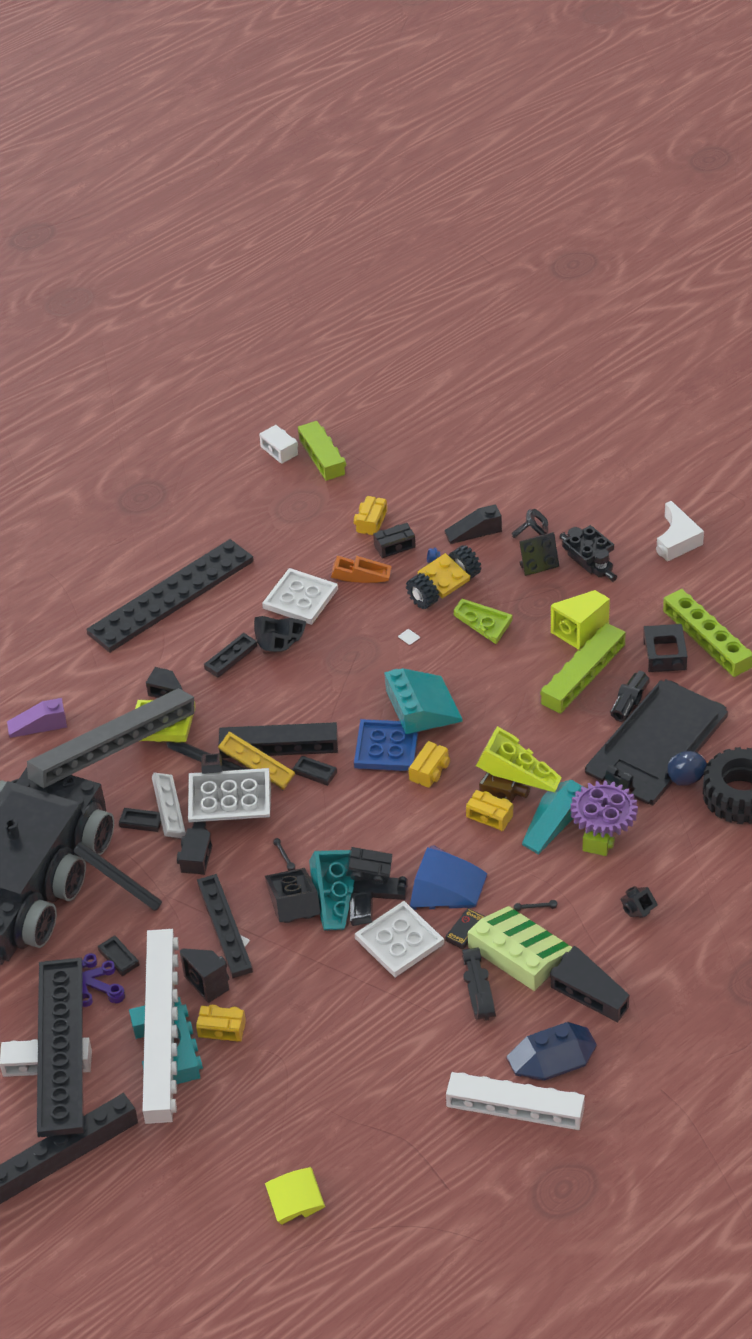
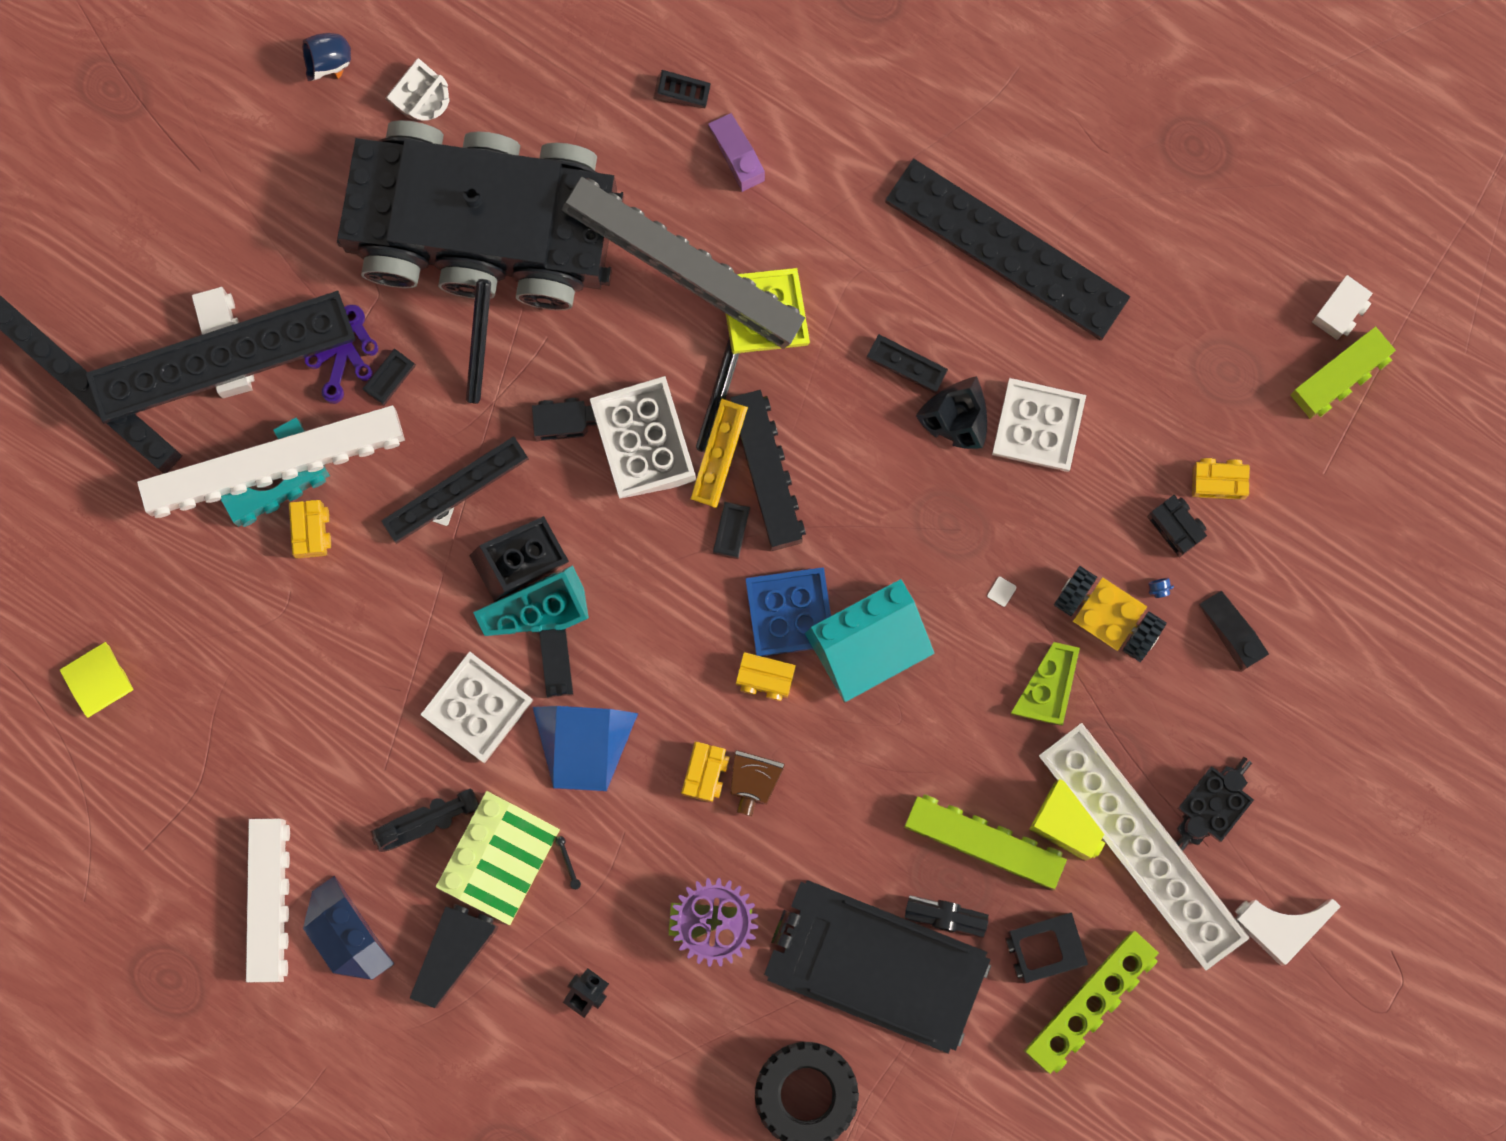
camera: 75 degrees right, 35 degrees up
black tile [119,808,162,832] -> none
black slope [146,667,183,698] -> none
white tile [152,773,186,838] -> none
black slope [180,948,230,1003] -> none
black tile [201,753,222,774] -> none
black hinge [273,838,295,871] -> none
orange slope [331,555,391,583] -> none
black brick [346,847,393,885] -> none
black tile [350,891,373,926] -> none
black tile [445,908,486,950] -> none
neon yellow wedge [476,726,562,792] -> none
black piece [512,509,548,538] -> none
black hinge [519,532,560,576] -> none
teal wedge [522,780,584,854] -> none
dark blue piece [668,751,708,786] -> none
none -> white plate [1039,723,1249,970]

